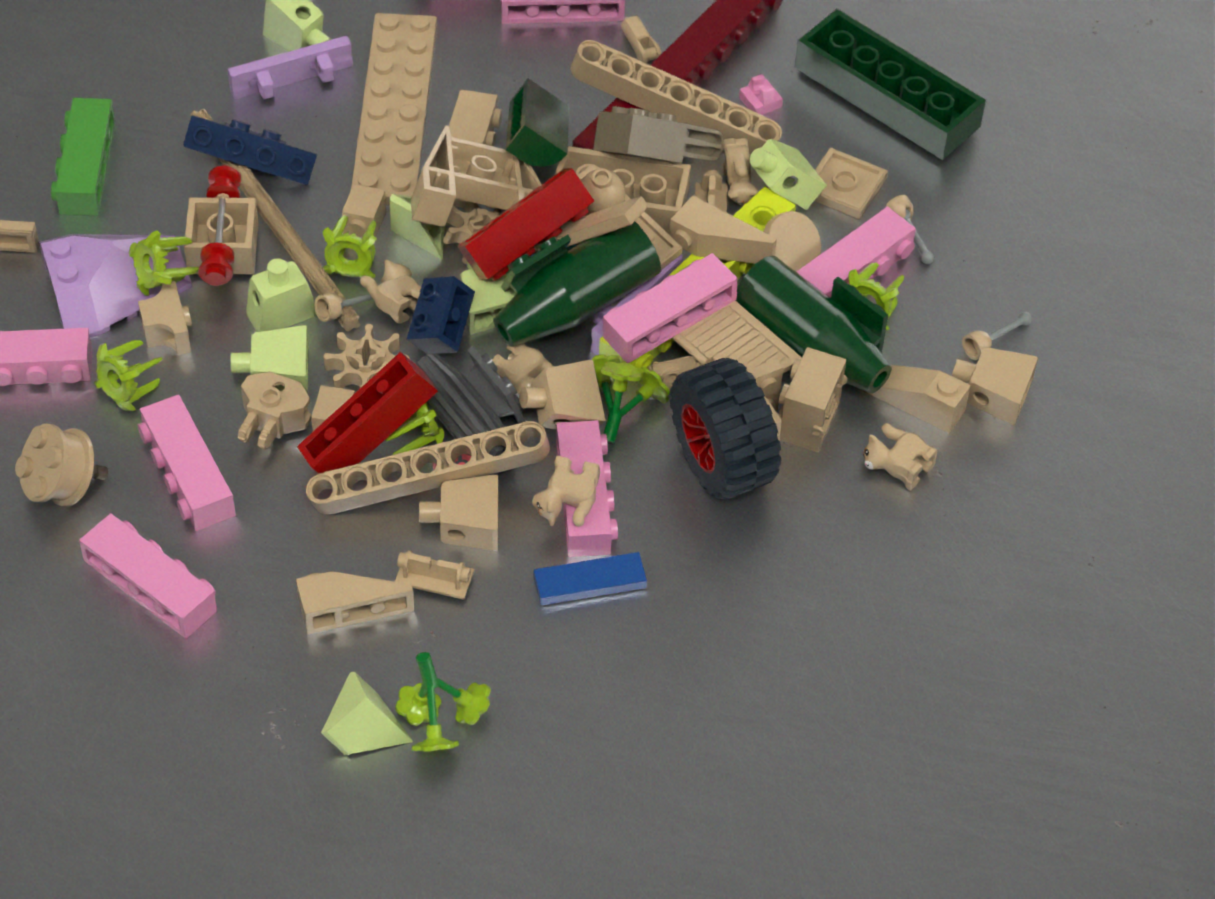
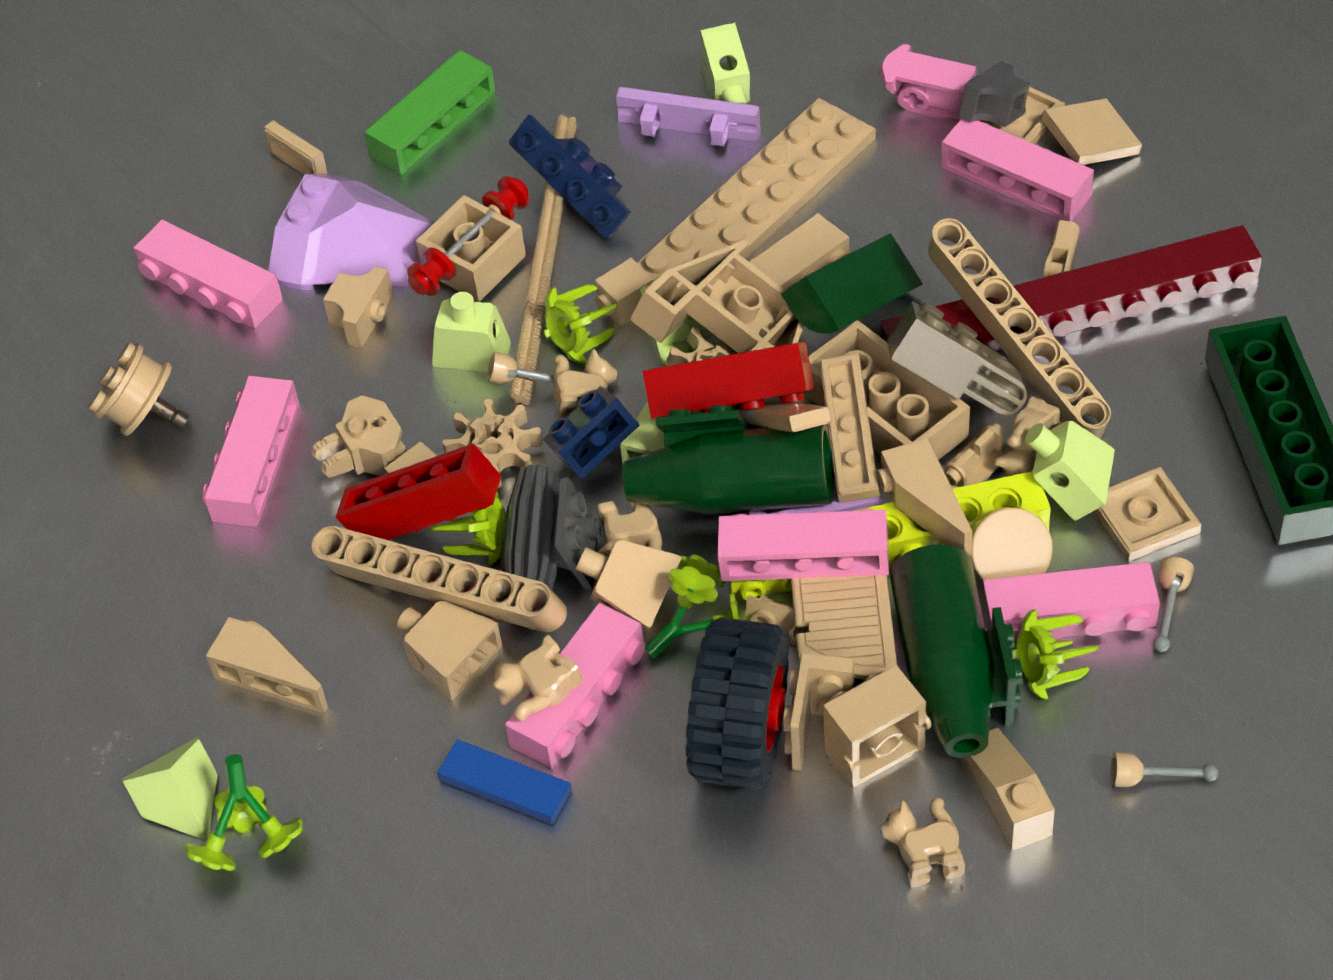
camera: 45 degrees right, 0 degrees up
bright pink brick [79,513,217,639] -> none
lime piece [94,340,162,412] -> none
lime piece [129,230,199,296] -> none
yellowish green torso [231,325,309,394] -> none
tan hinge [395,550,474,599] -> none
tan brick [582,168,625,212] -> none
bright pink tile [739,74,783,115] -> none
tan torso [952,347,1038,425] -> none

